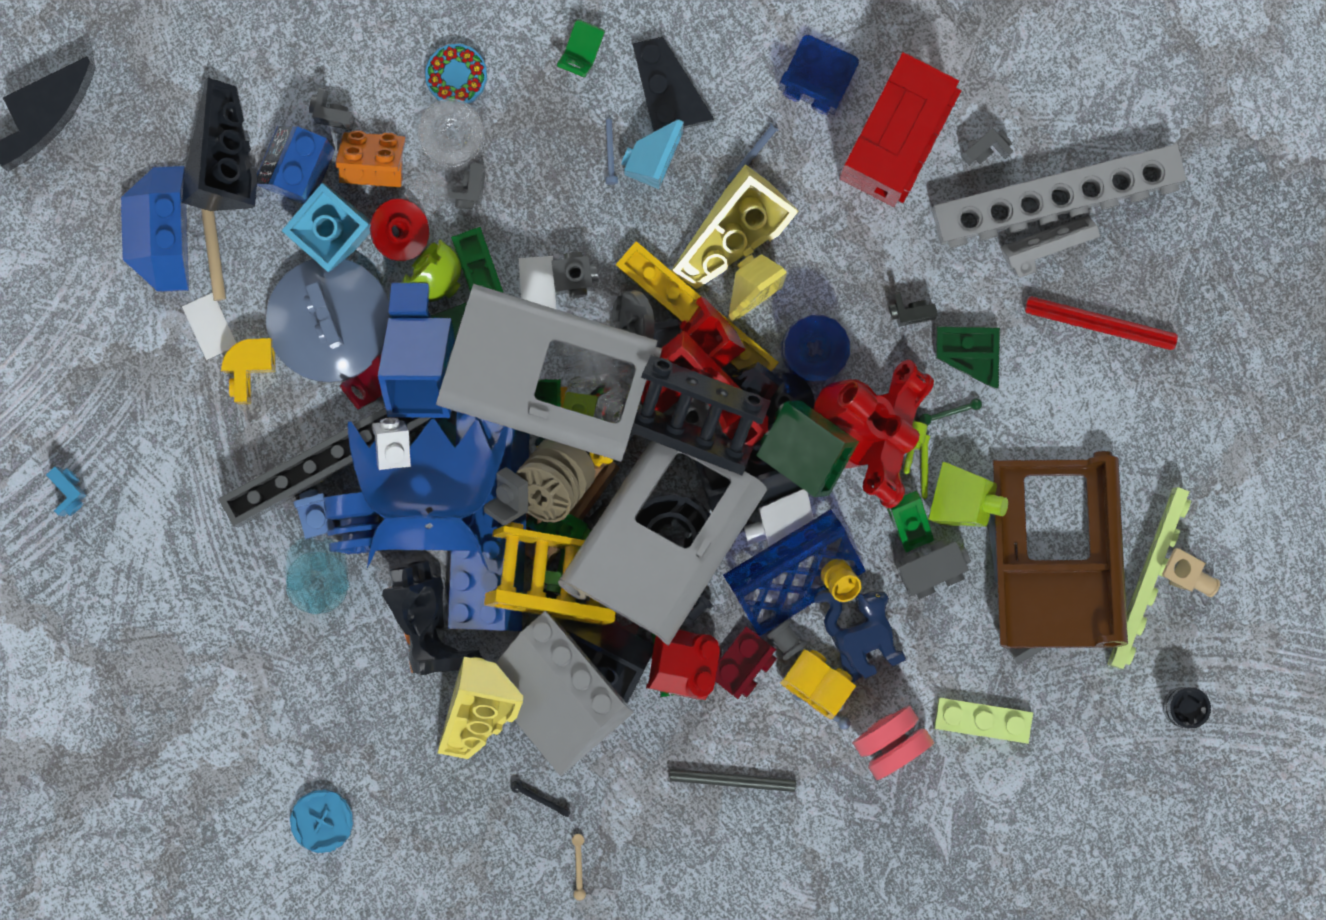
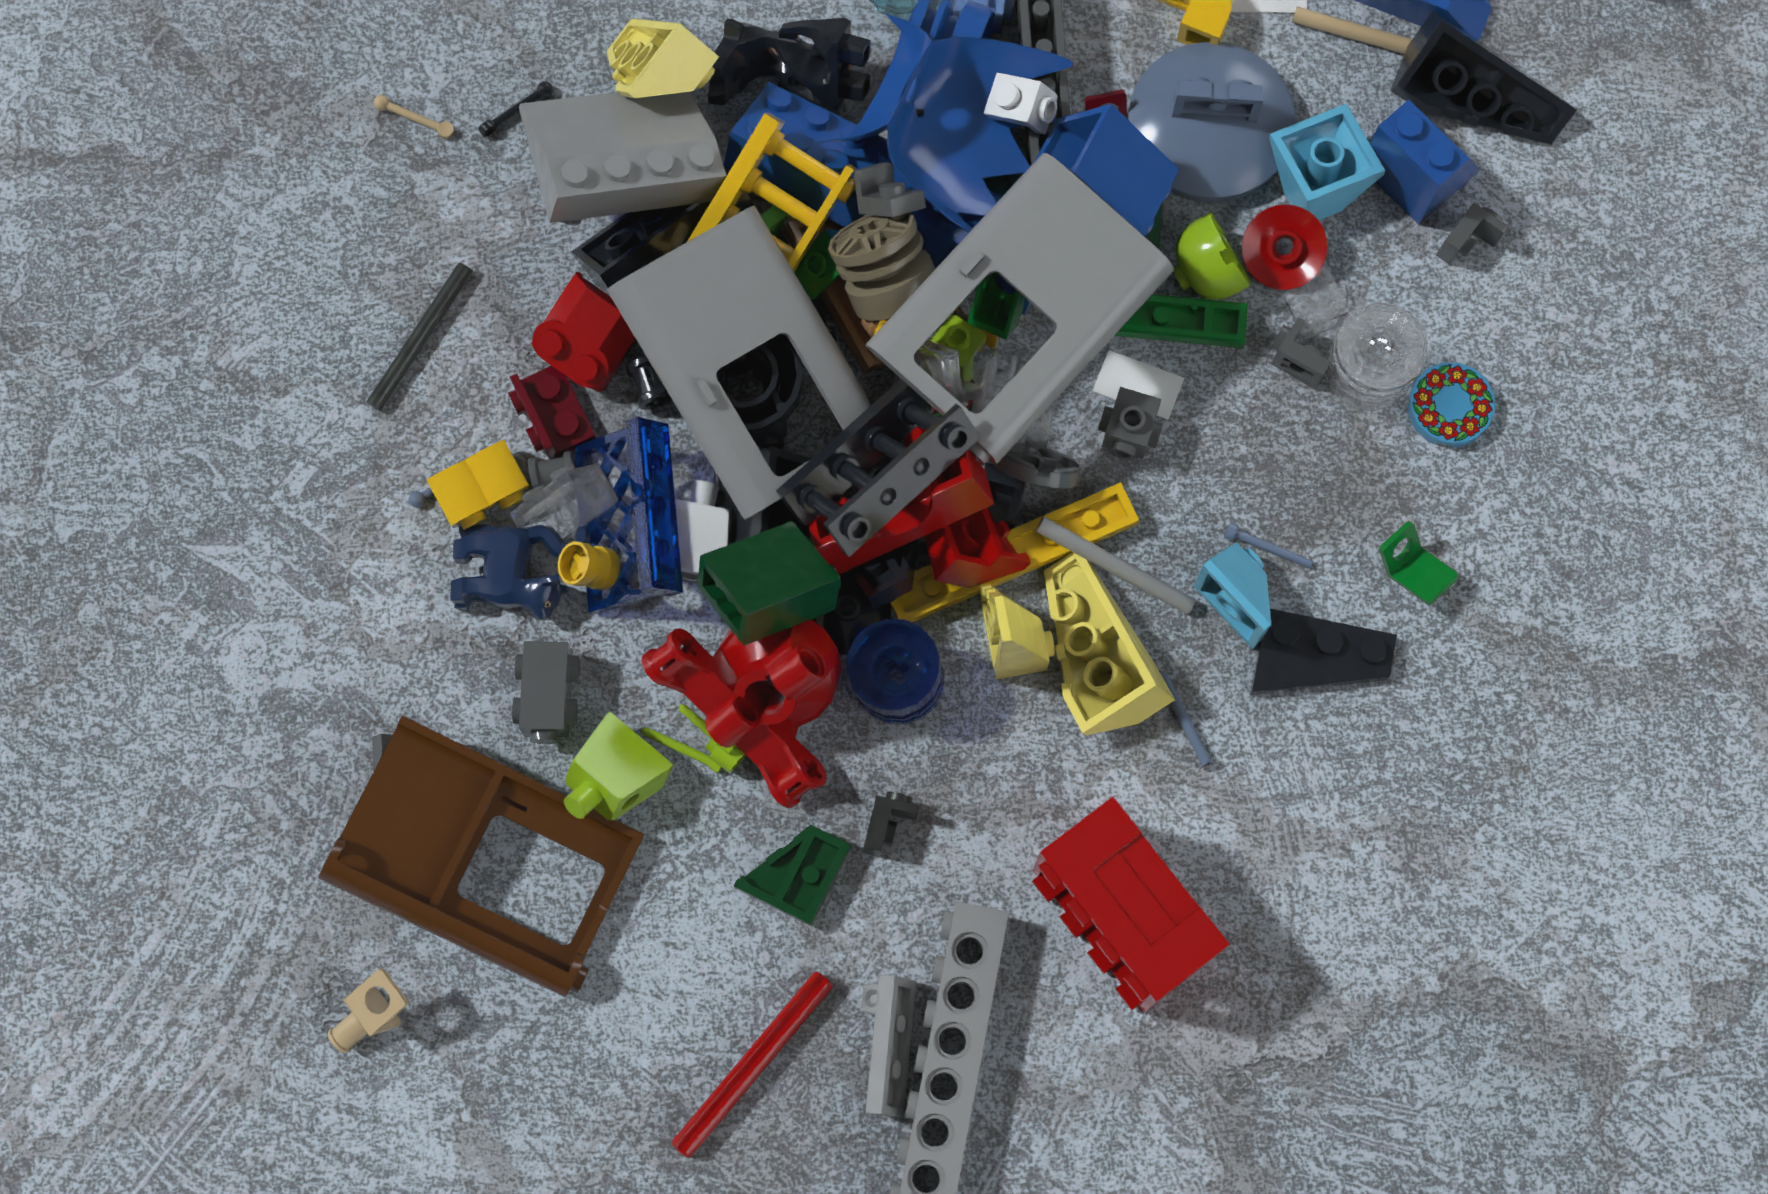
camera: 115 degrees right, 10 degrees down
orange bracket [336,131,405,187] -> none
blue panel [388,283,432,318] -> none
clear blue bracket [778,35,859,116] -> none
coral wheel [852,705,934,780] -> none
green slope [887,490,934,553] -> none
dark green hinge [919,398,982,426] -> none
yellowish green plate [934,698,1033,744] -> none
dark grey bracket [961,128,1013,166] -> none
yellowish green plate [1107,487,1191,669] -> none
black wheel [1163,687,1211,729] -> none
none -> clear bracket [510,463,618,541]
none -> light grey bar [1035,516,1196,614]

